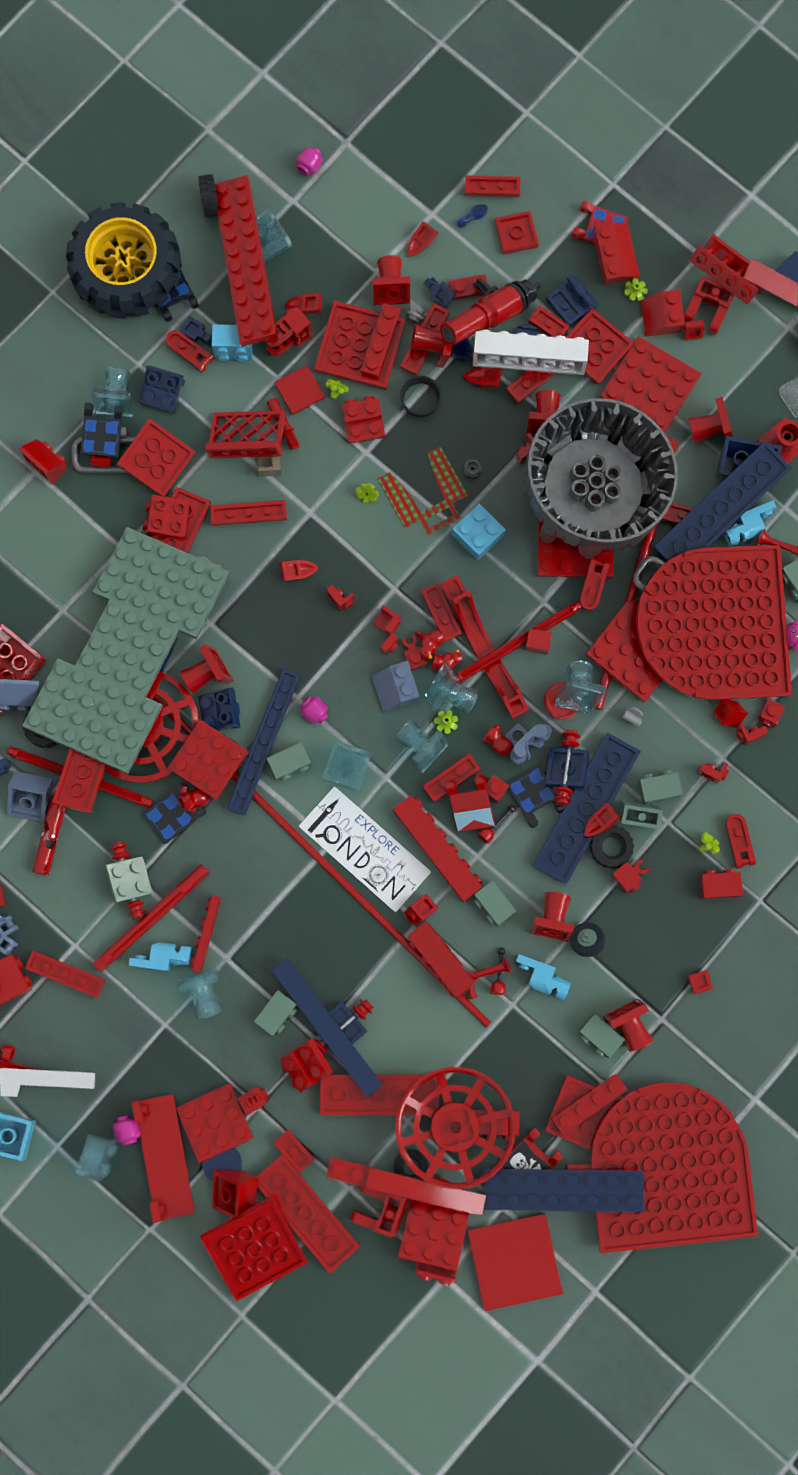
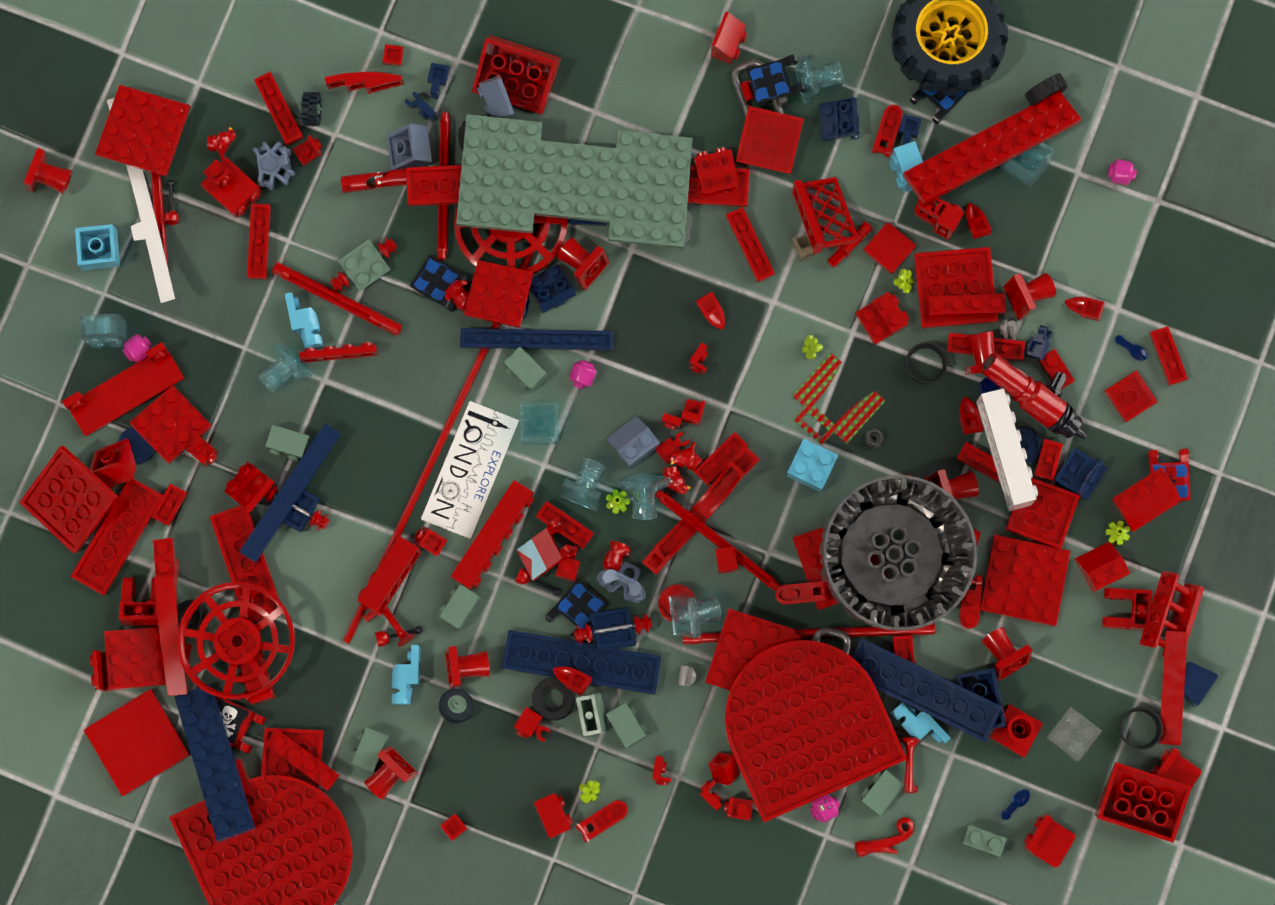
camera: 75 degrees right, 0 degrees up
red plate [683,320,705,340] -> none

